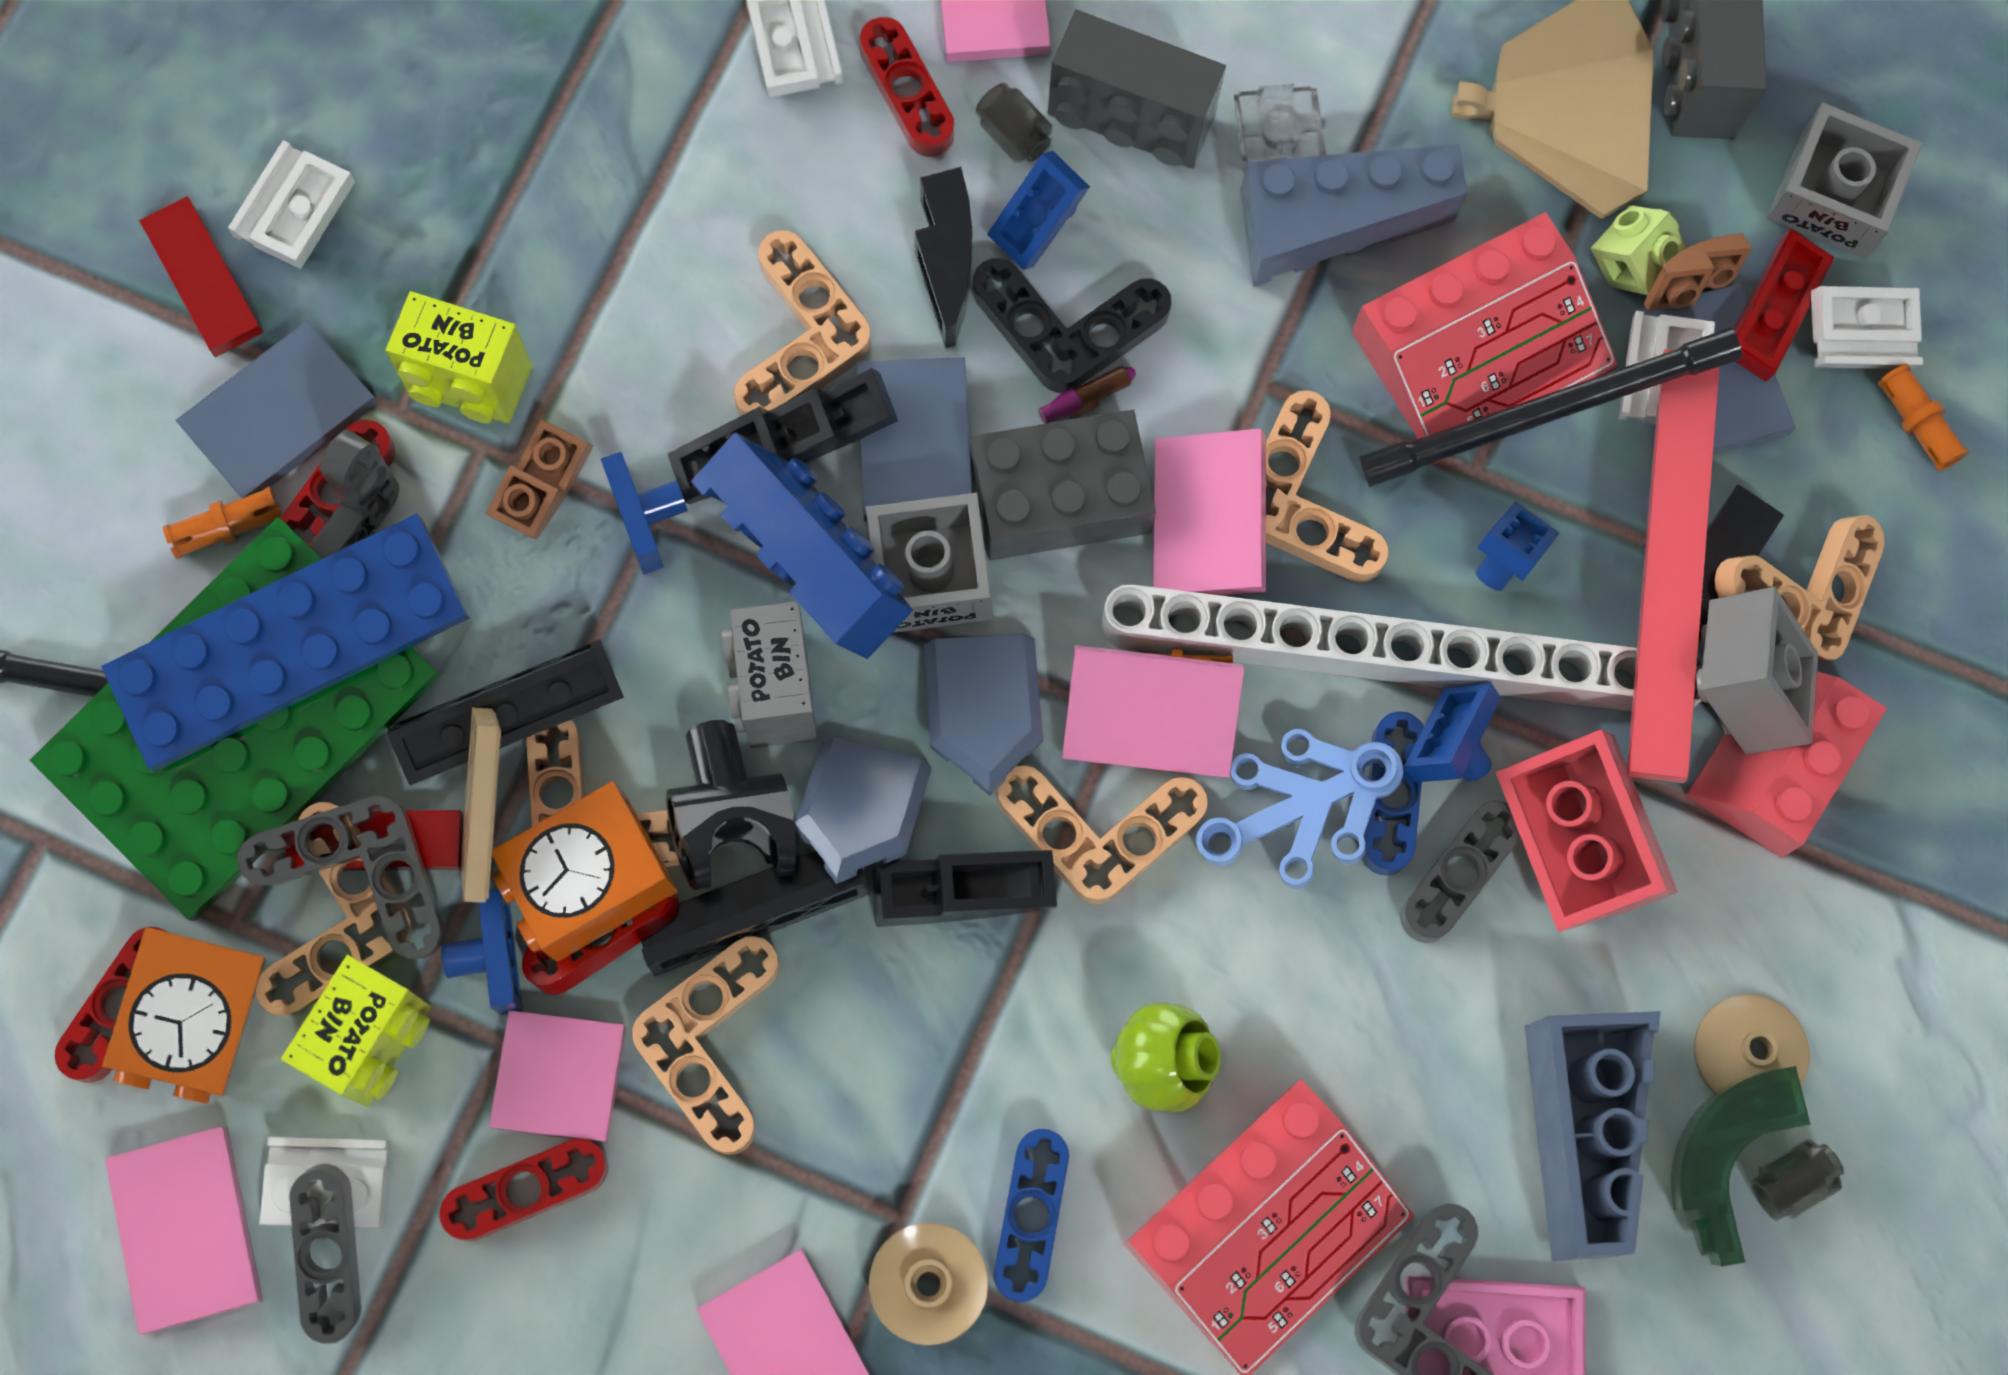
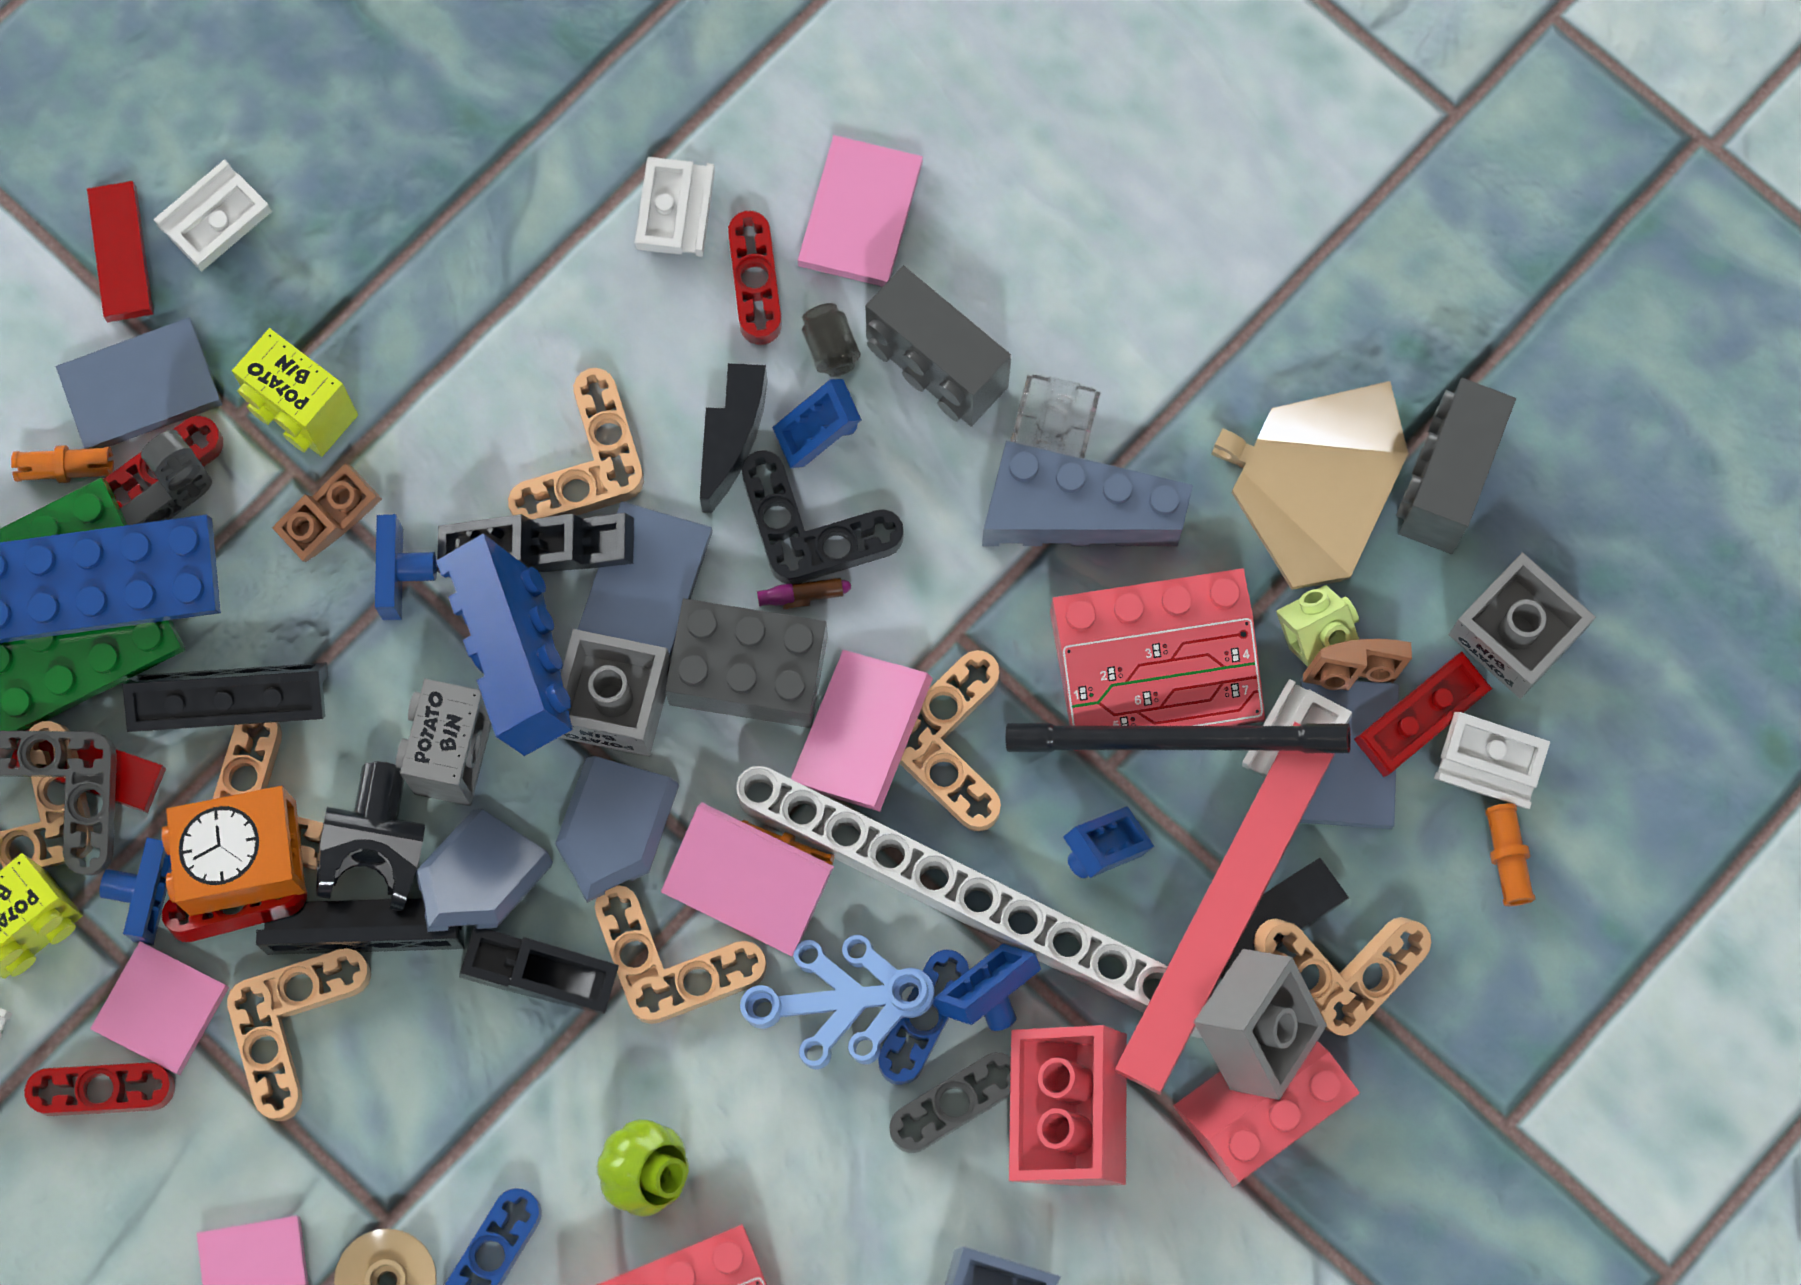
camera: 25 degrees right, 0 degrees up
tan tile [460,707,501,903] -> none

